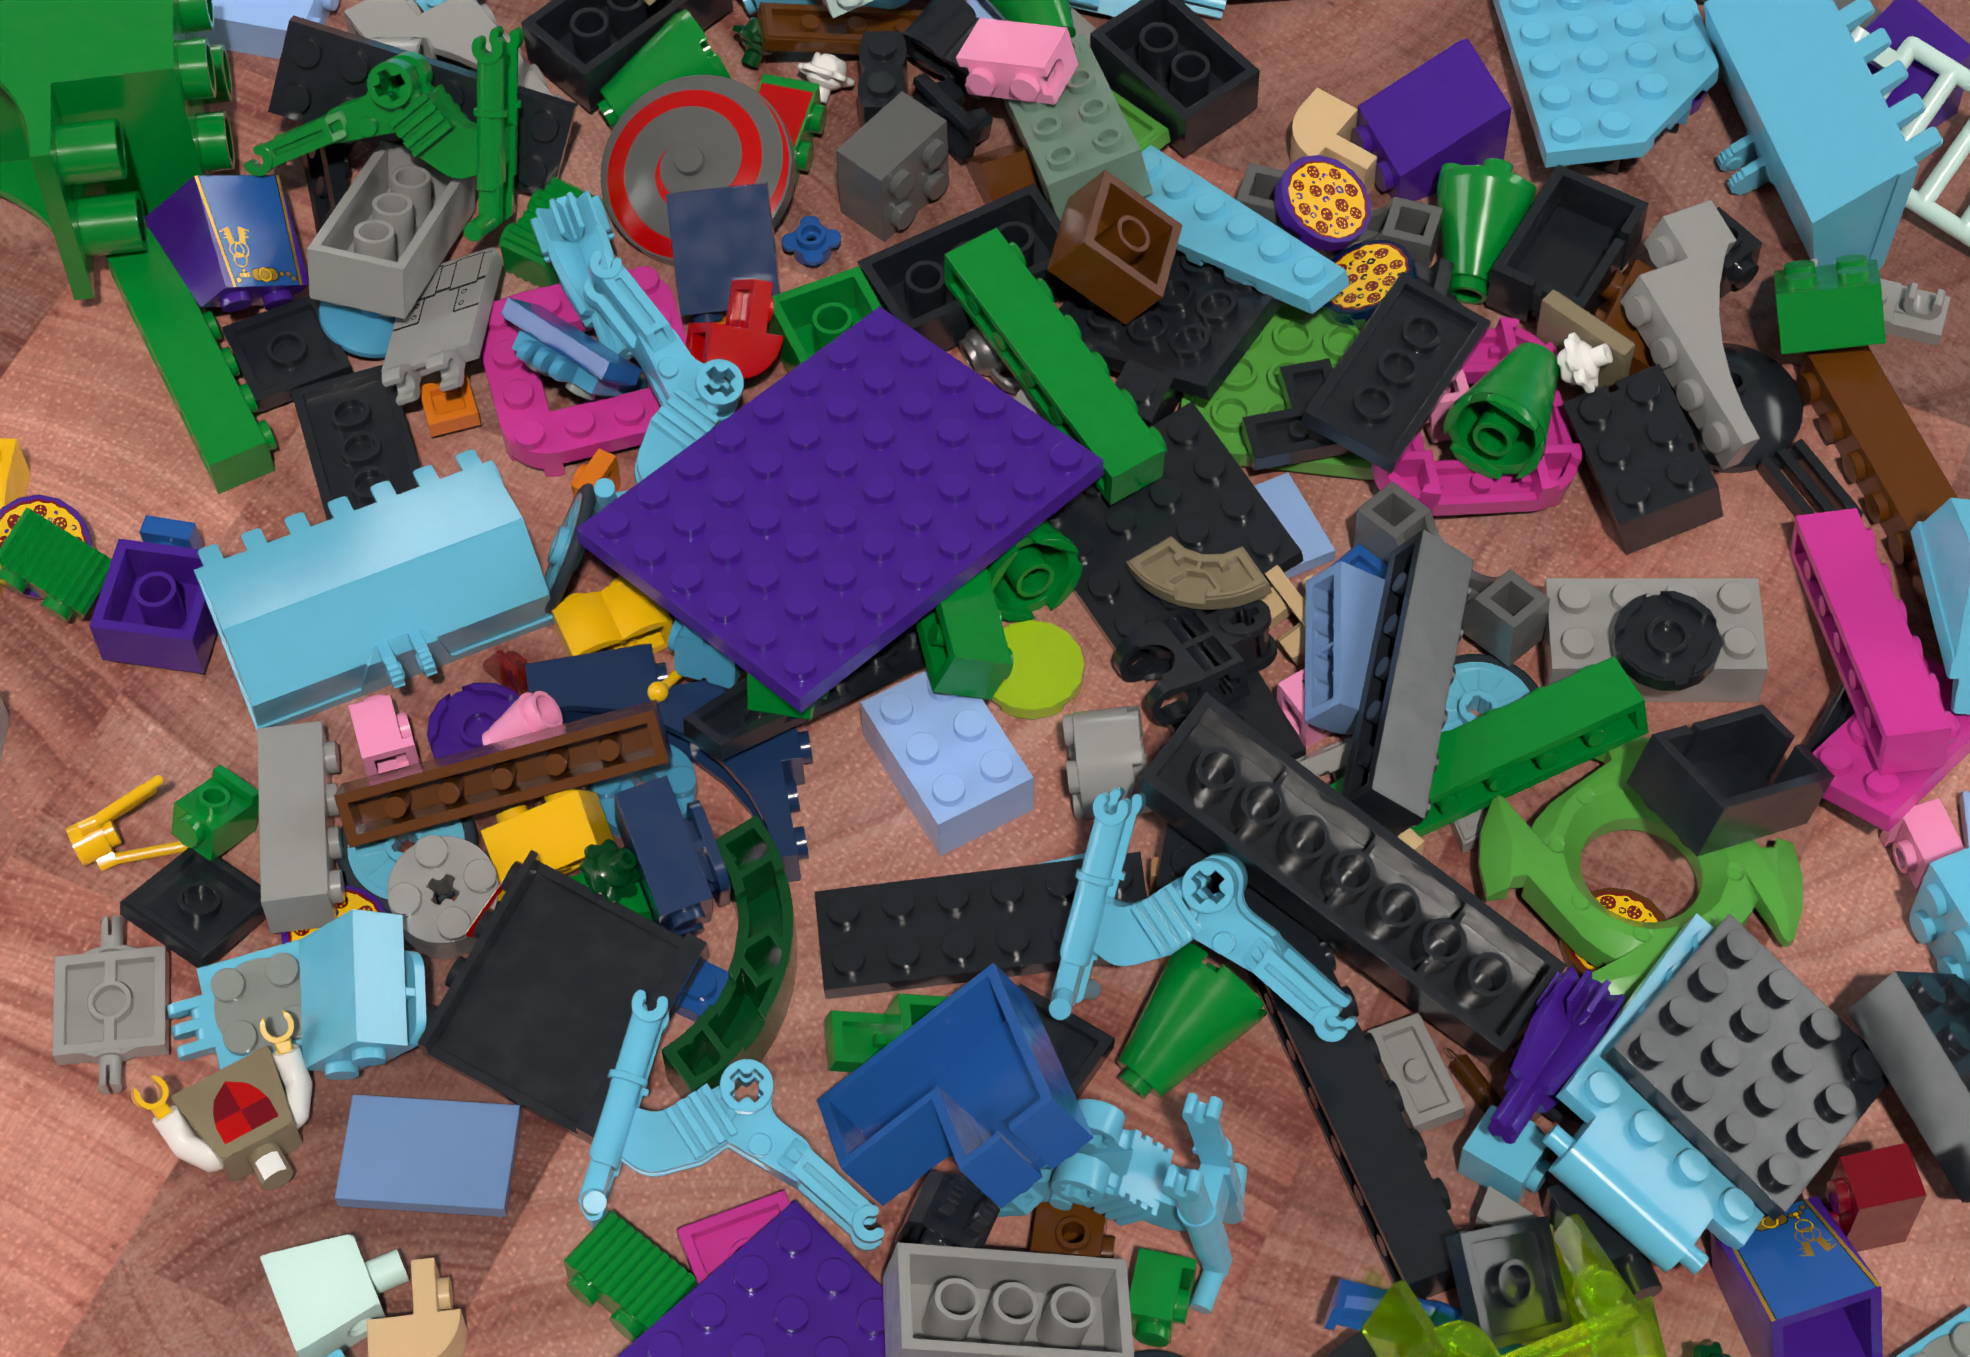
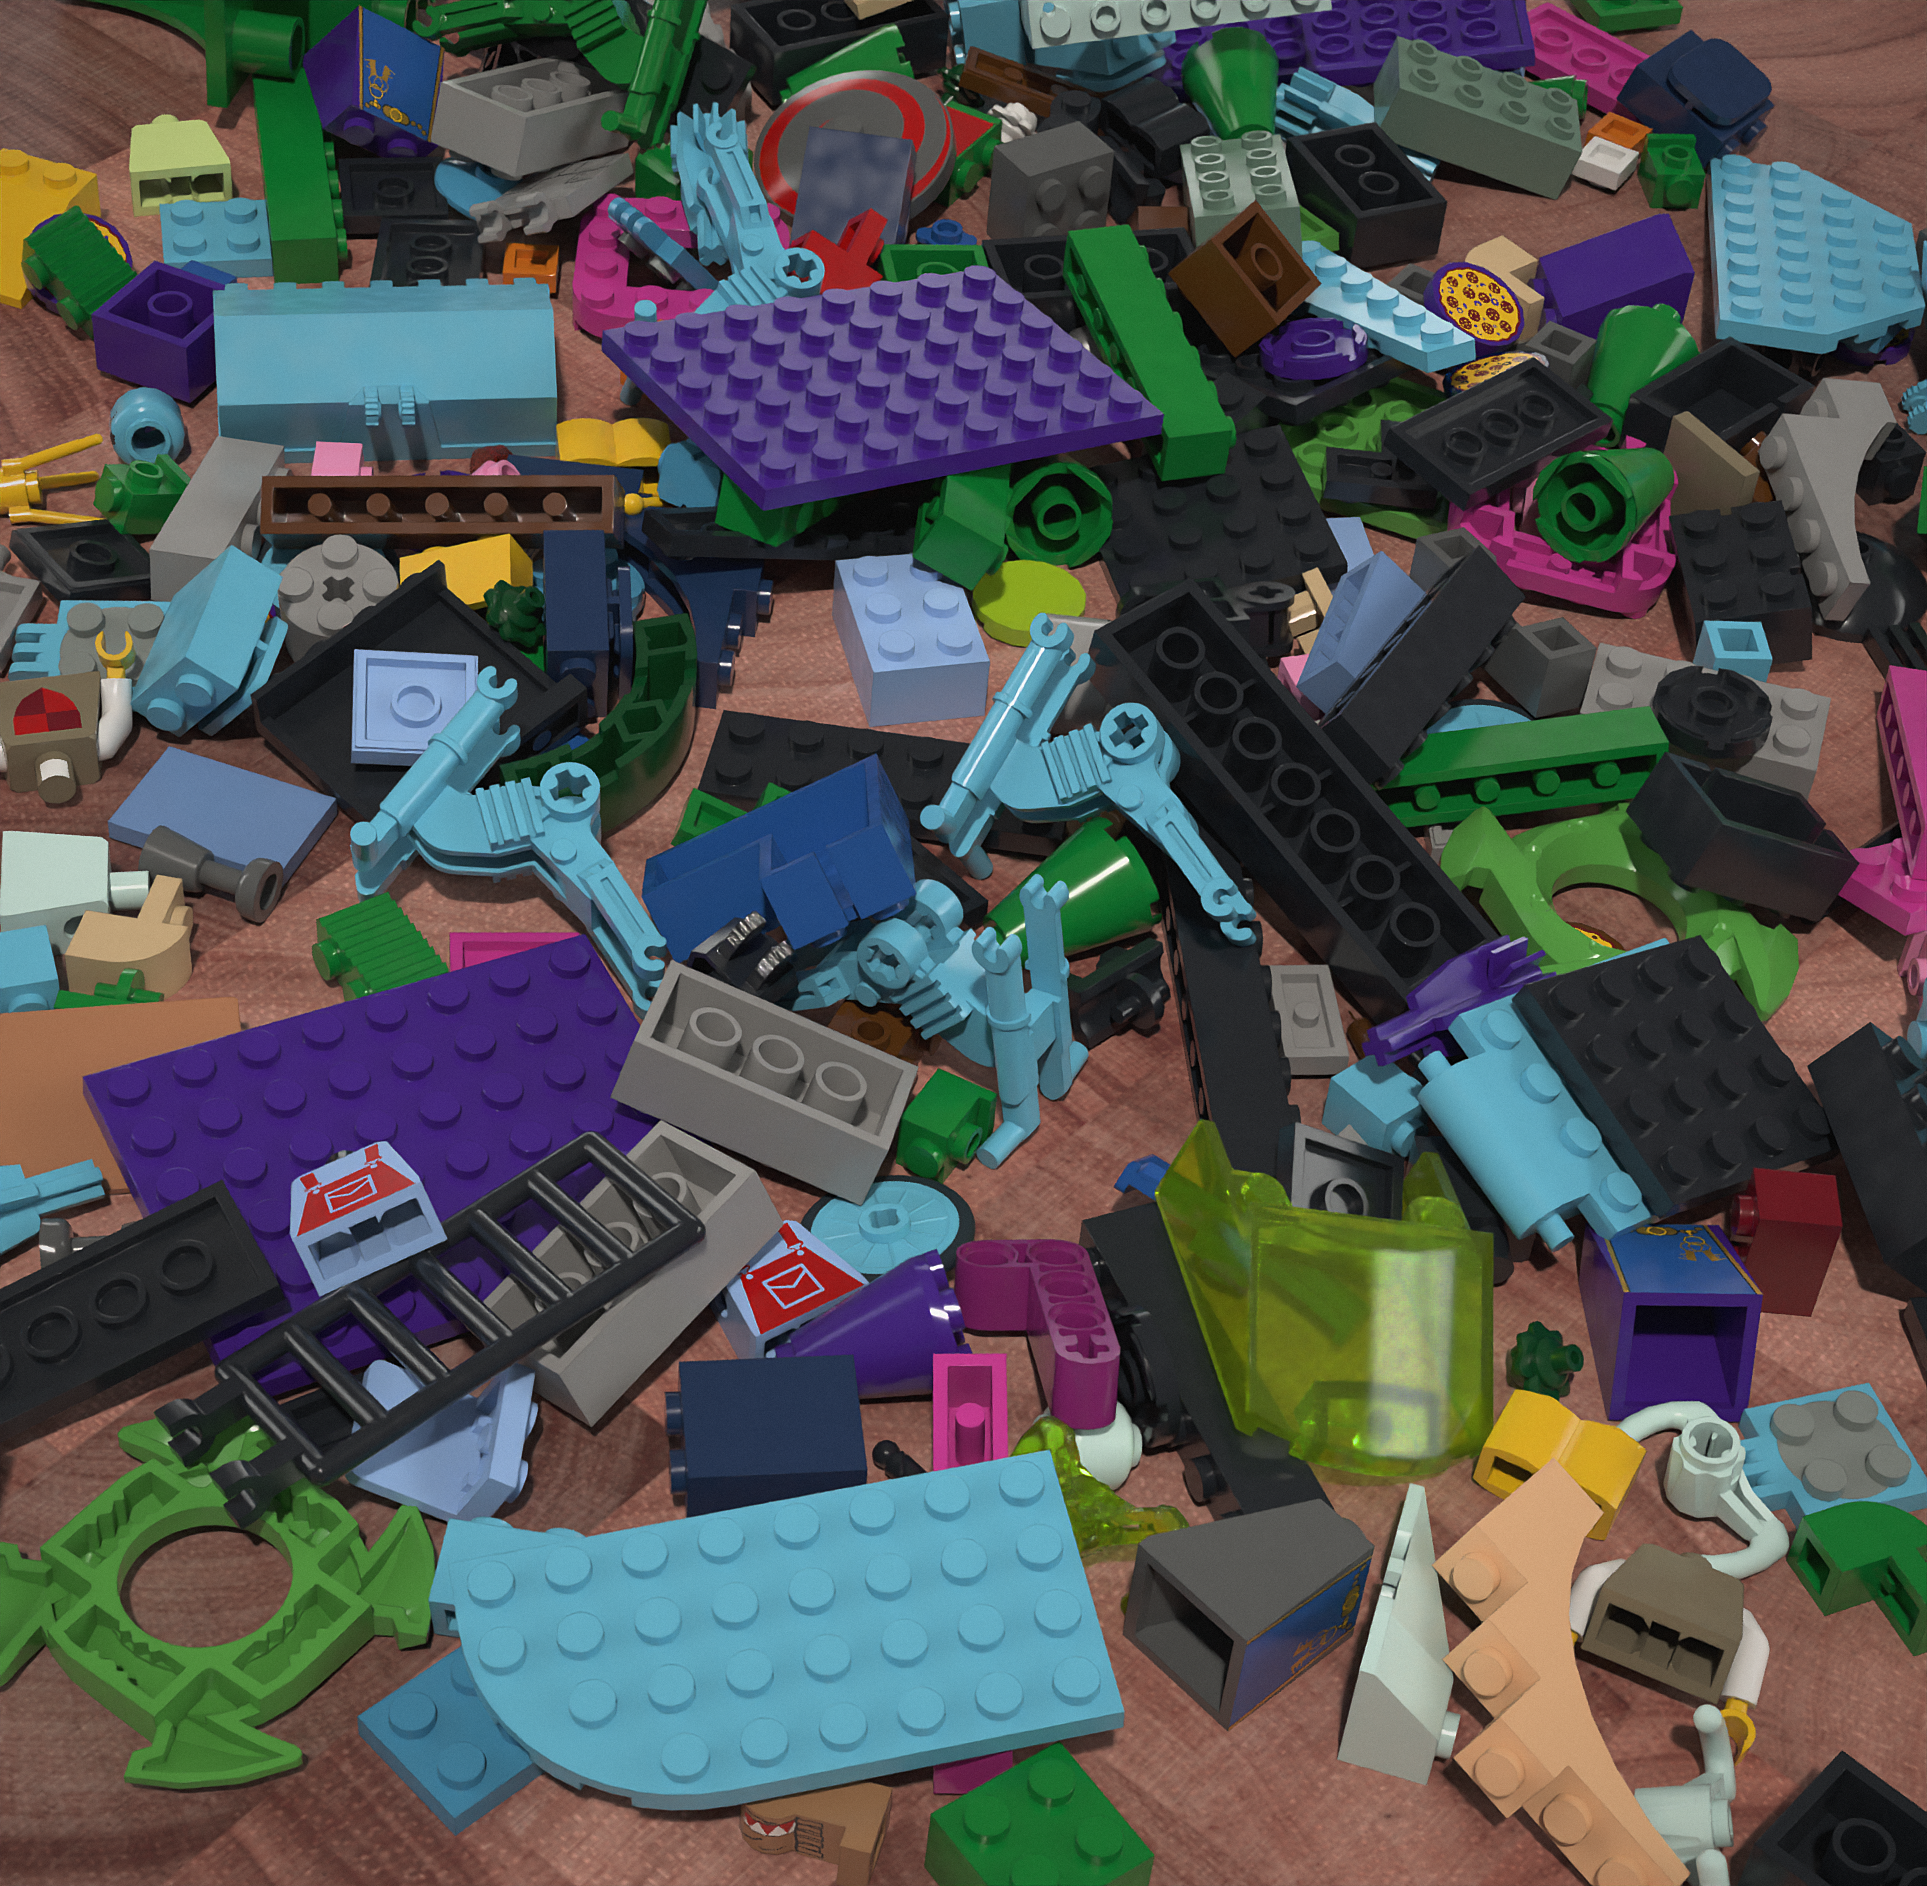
camera: 10 degrees right, 15 degrees down
tile [501,297,643,386] -> none
wheel [544,483,595,614] -> none
bright pink brick [956,18,1078,105] -> none
dark tan tile [1126,536,1272,610] -> none
white plant [1557,332,1613,394] -> none
none -> medium azure head [109,387,185,464]
none -> yellowish green torso [129,114,233,217]
none -> dark grey piece [138,825,284,922]
none -> medium azure plate [159,198,273,278]
none -> light blue plate [351,649,478,766]
none -> black hips [1067,938,1171,1049]
none -> dark purple tile [1259,318,1369,380]
none -> medium azure brick [1693,621,1773,682]

